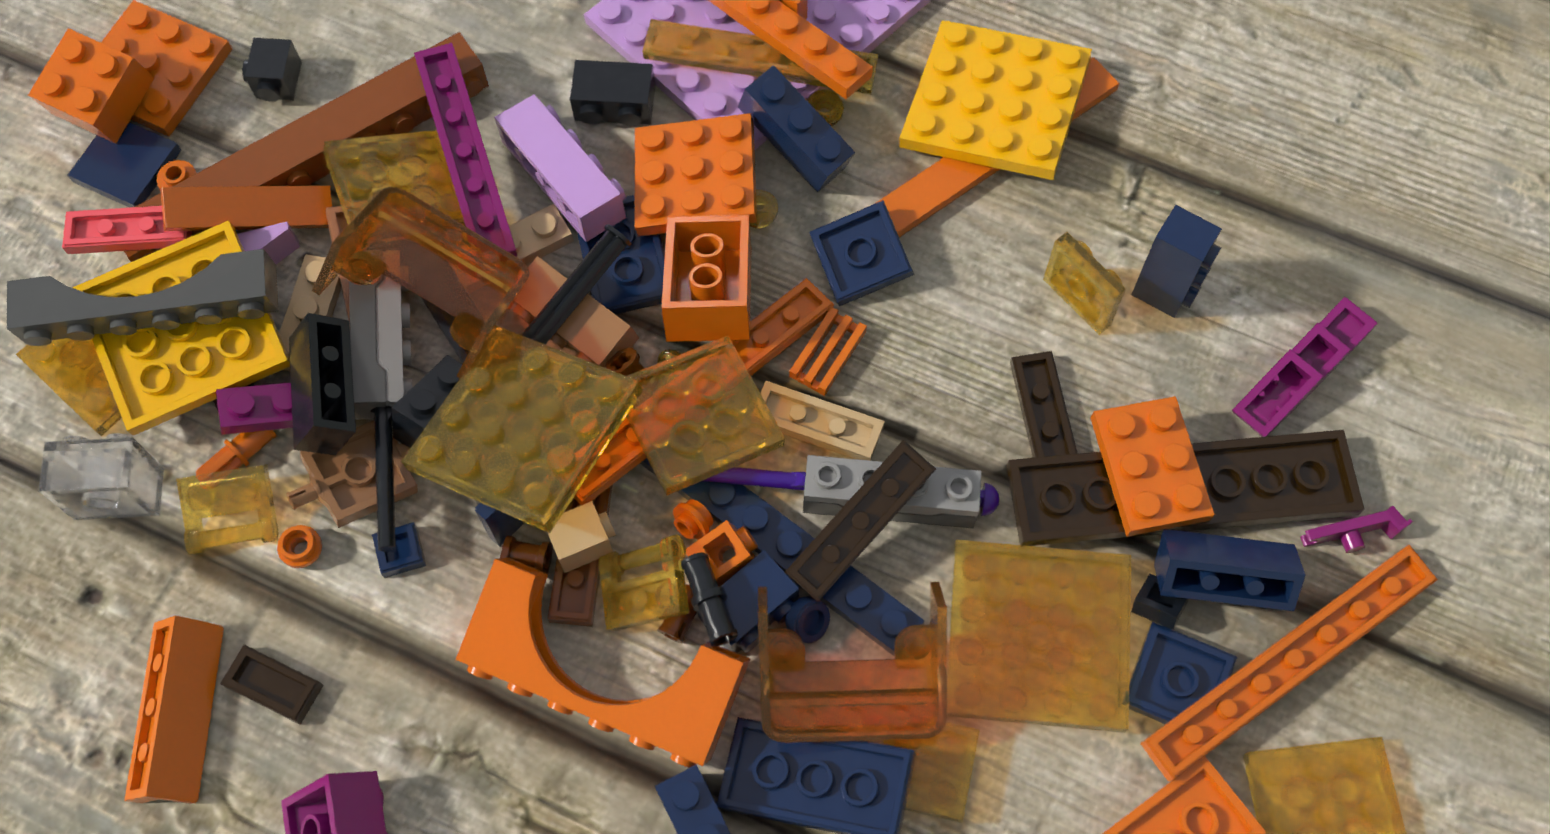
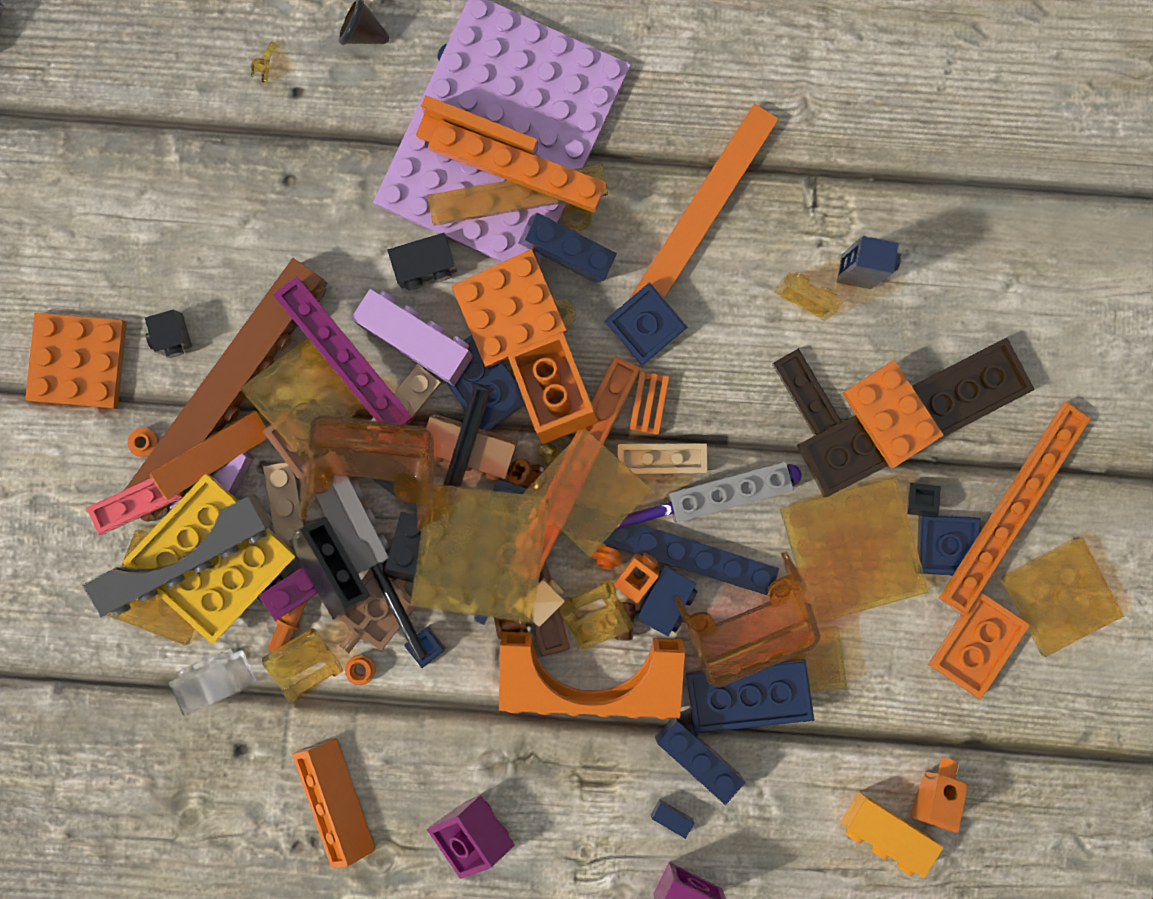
camera: 25 degrees left, 20 degrees up
orange brick [28,28,155,144] -> none
dark blue tile [68,122,181,208] -> none
dark brown tile [220,645,324,725] -> none
black pin [681,553,738,646] -> none
dark brown tile [785,440,936,602] -> none
dark blue tile [785,596,830,643] -> none
yellow plate [899,20,1092,180] -> none
dark blue brick [1154,529,1306,611] -> none
magenta slope [1232,297,1377,437] -> none
magenta piece [1300,506,1413,553] -> none

